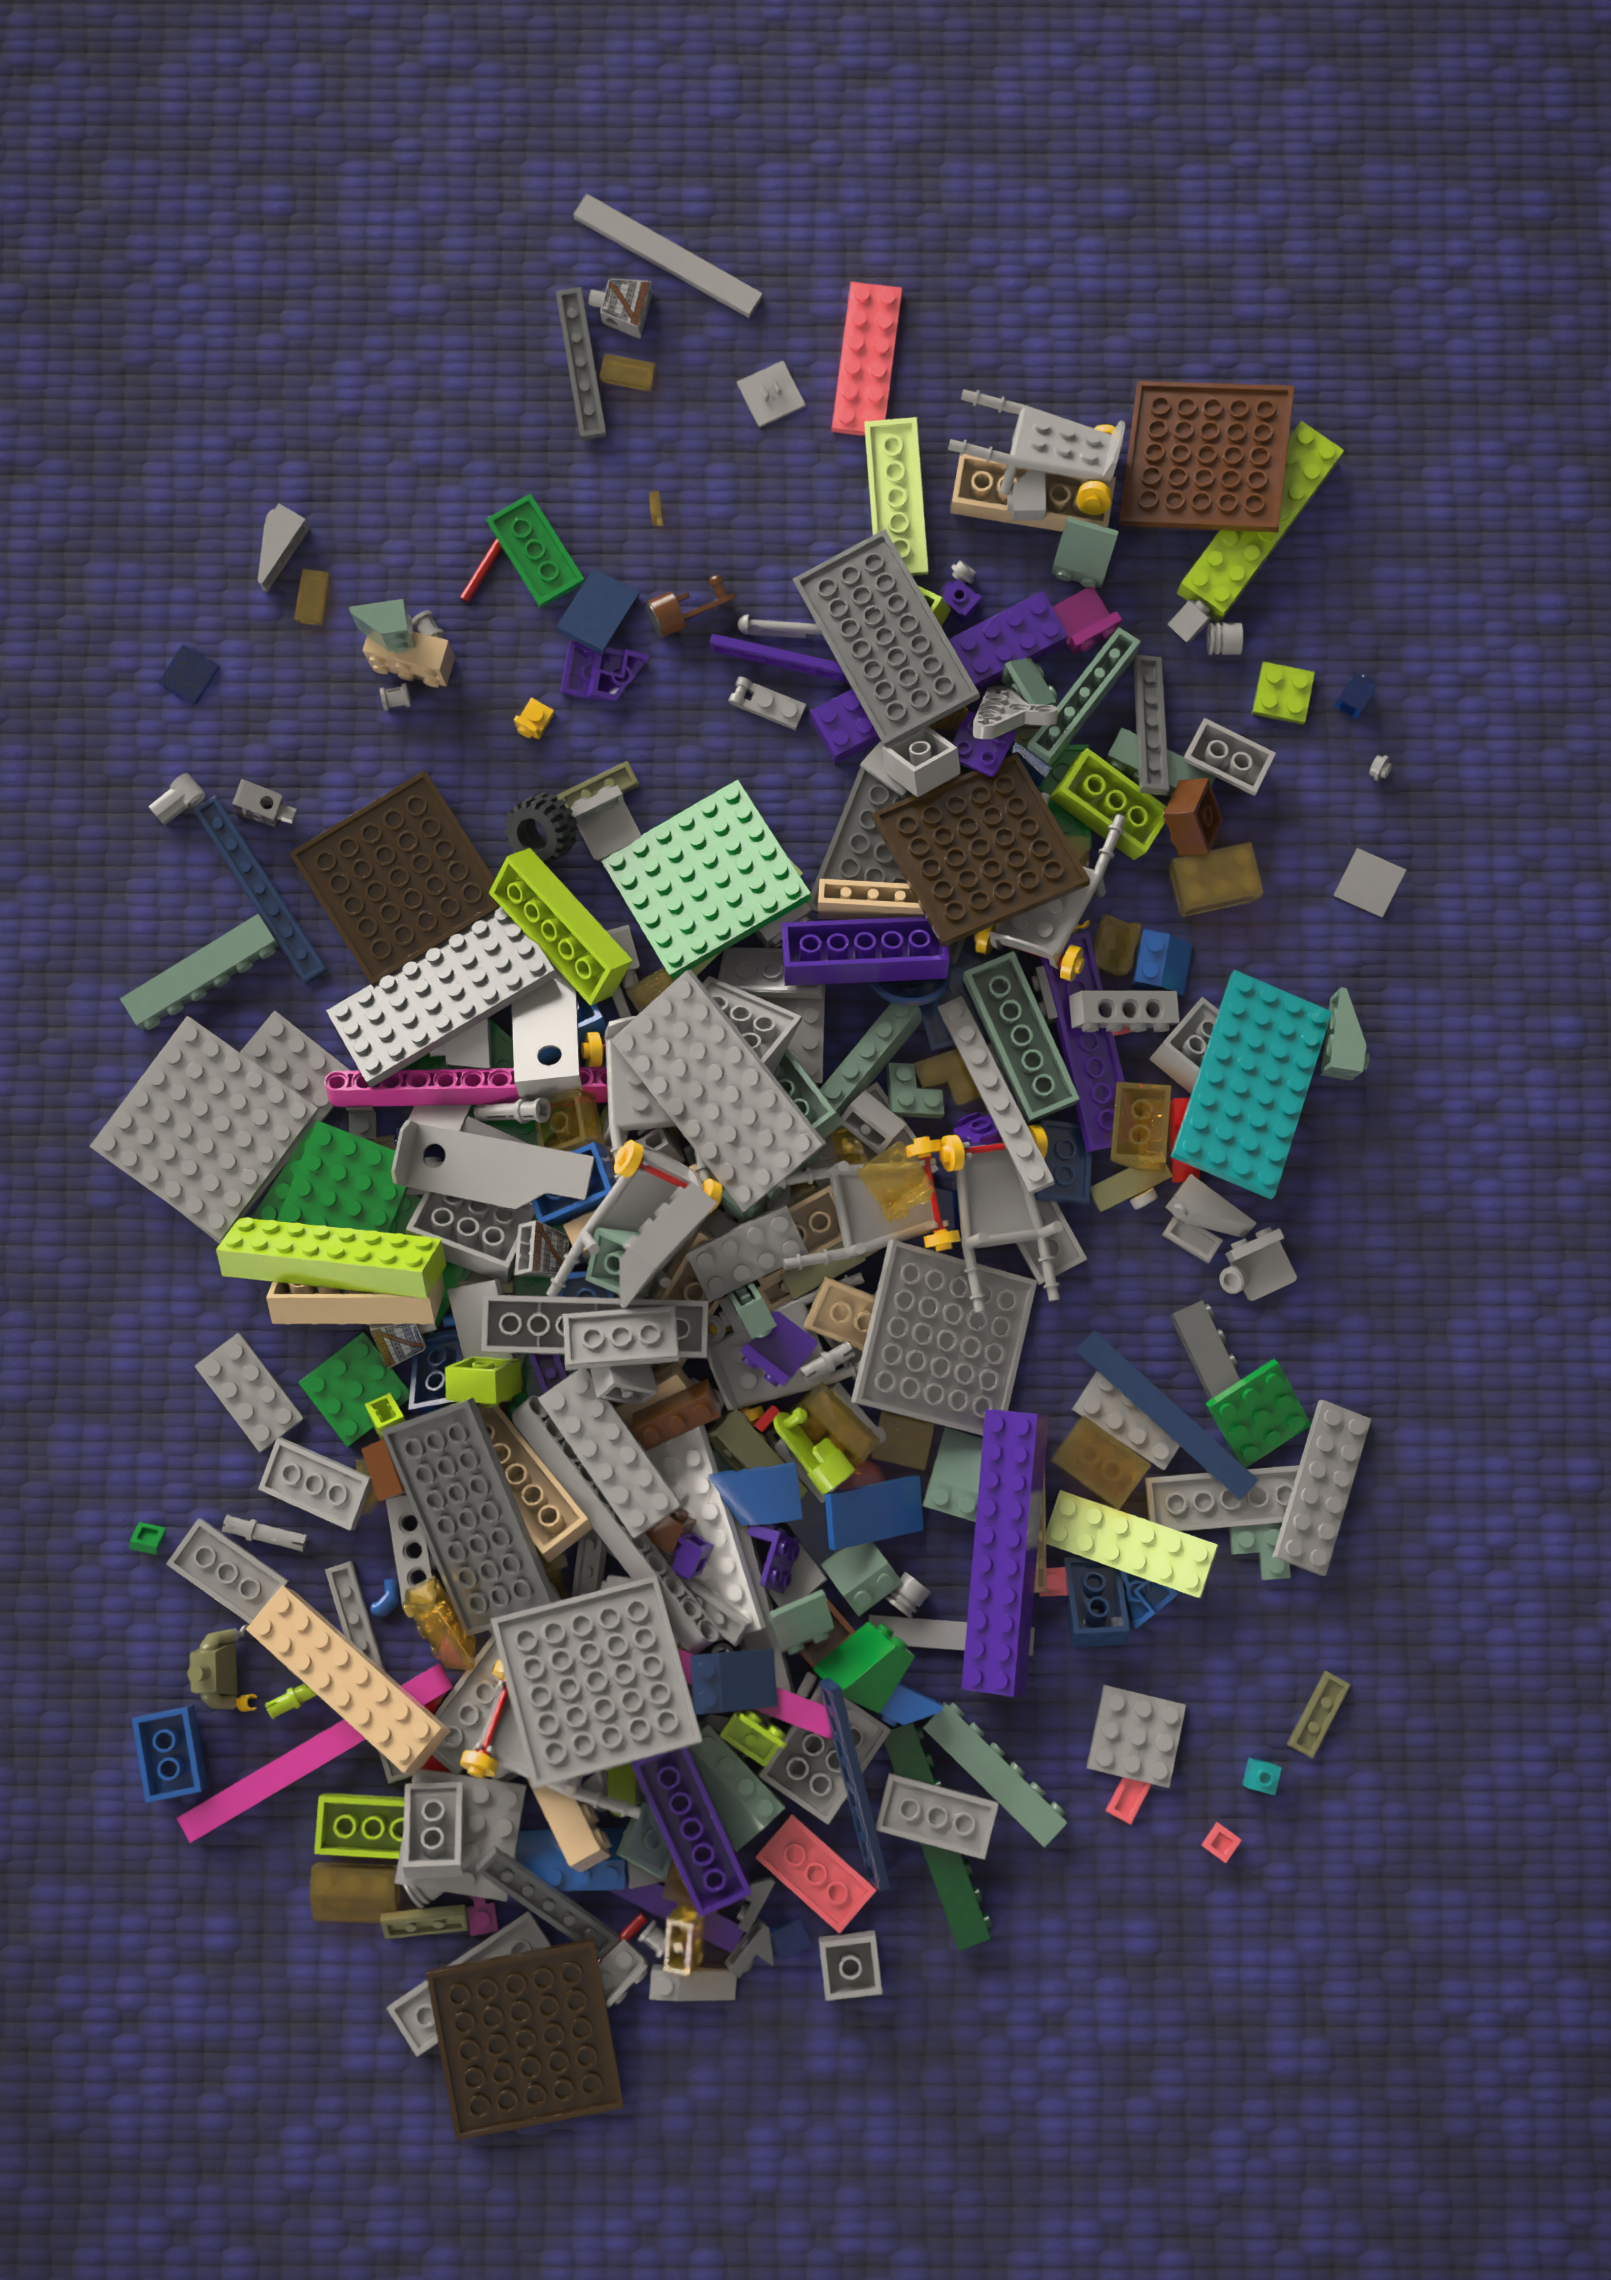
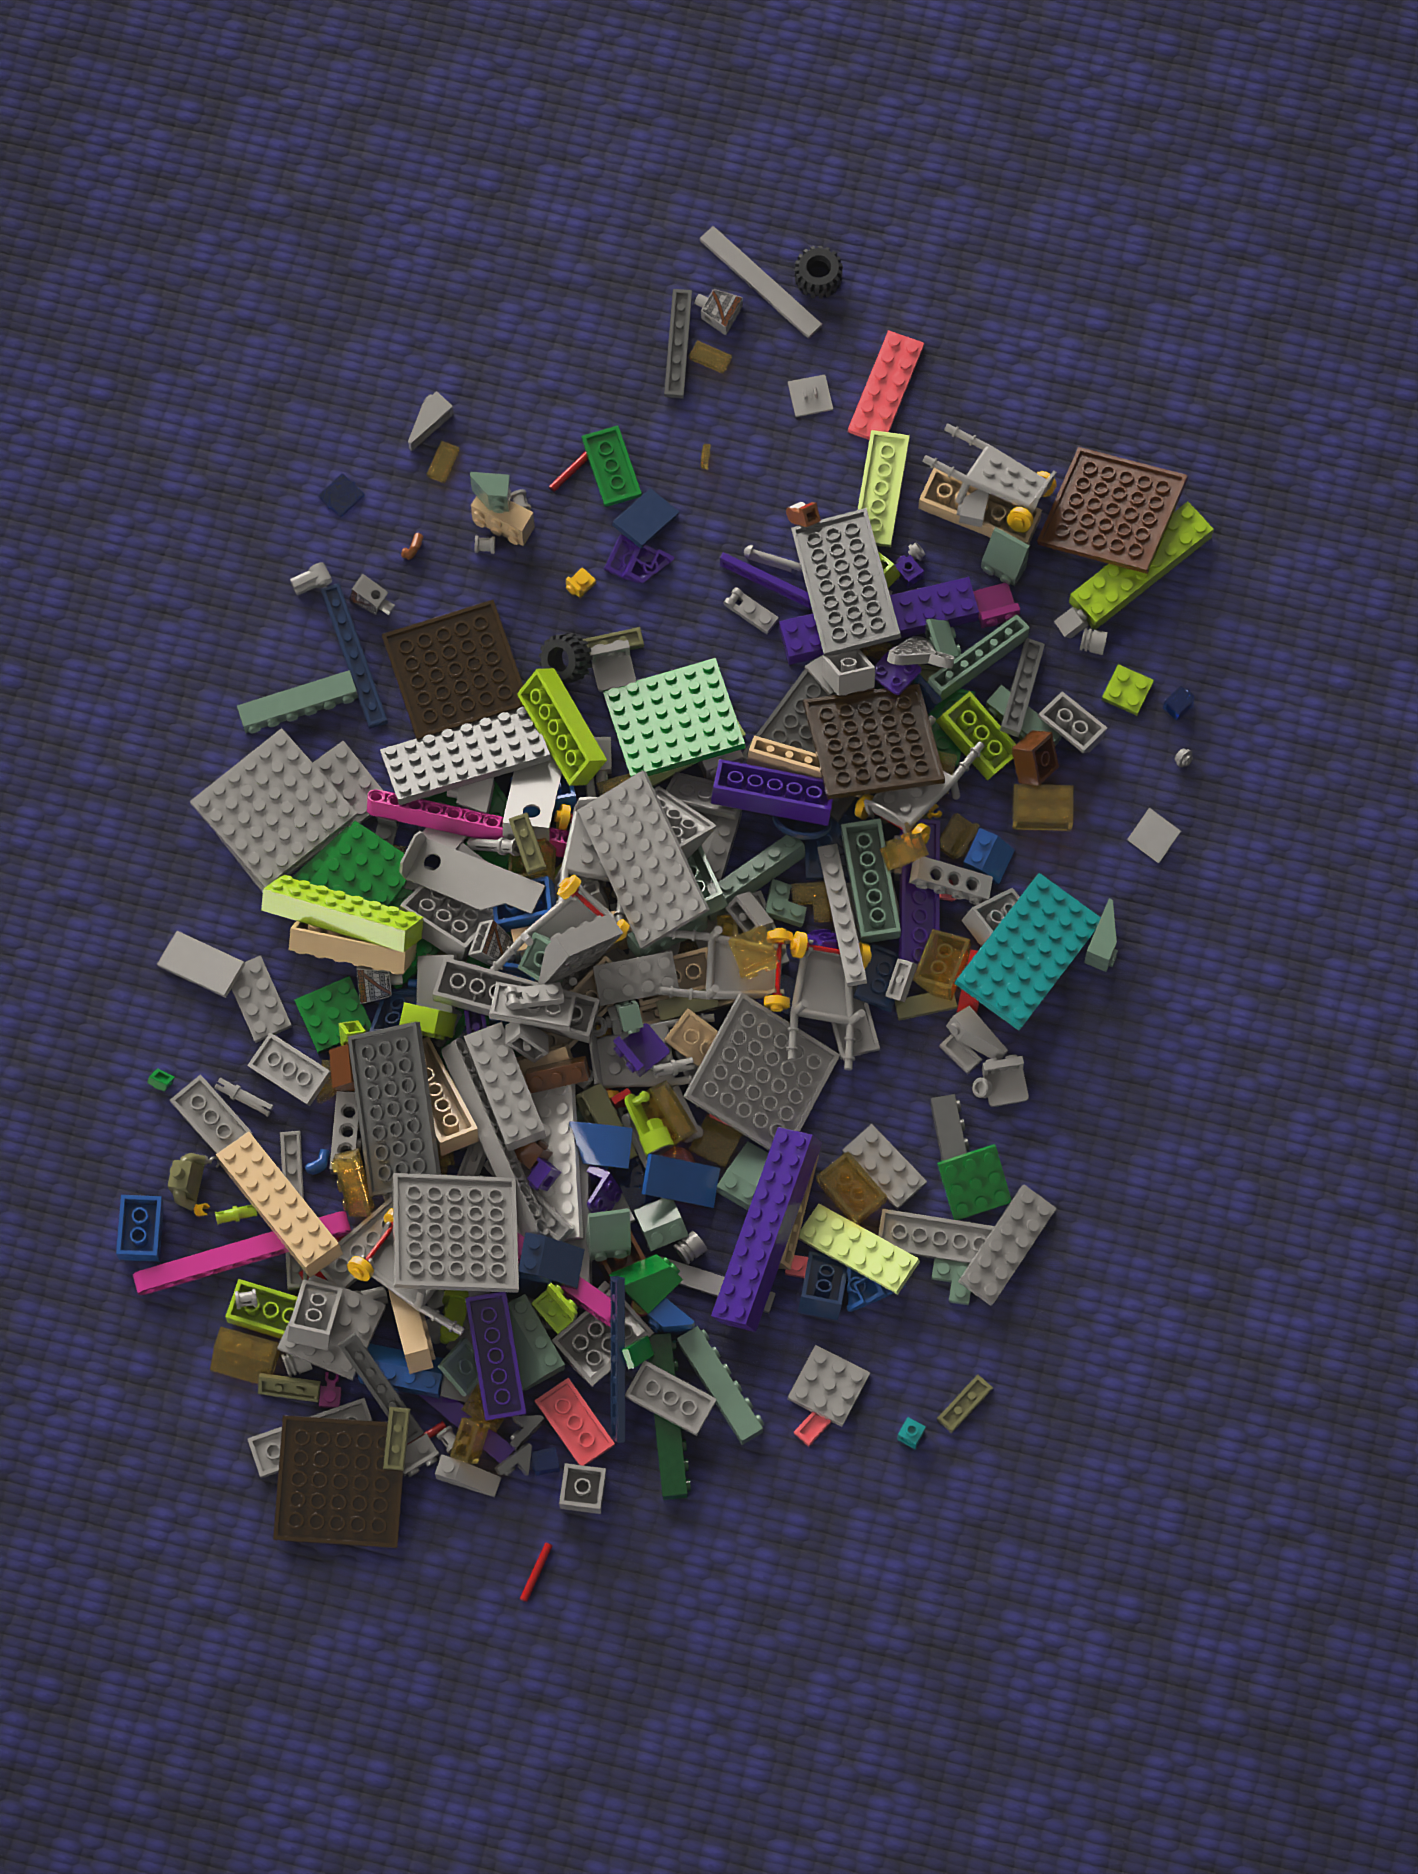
camera: 15 degrees right, 10 degrees down
reddish brown piece [647,575,737,638] -> none
dark blue tile [1075,1331,1258,1500] -> none
light grey tile [1130,1188,1158,1209] -> none
coral plate [1201,1822,1241,1863] -> none
none -> light grey tile [157,931,245,998]
none -> light grey bush [235,1289,258,1309]
none -> olive tile [383,1407,411,1471]
none -> dark orange arm [401,533,424,560]
none -> light grey plate [504,982,564,1010]
none -> olive tile [508,812,546,875]
none -> red bar [520,1542,553,1602]
none -> green tile [622,1335,654,1369]
none -> dark orange leg [786,502,821,527]
none -> black tyre [795,246,843,299]
none -> clear yellow brick [880,832,929,871]
none -> light grey plate [885,958,918,1002]

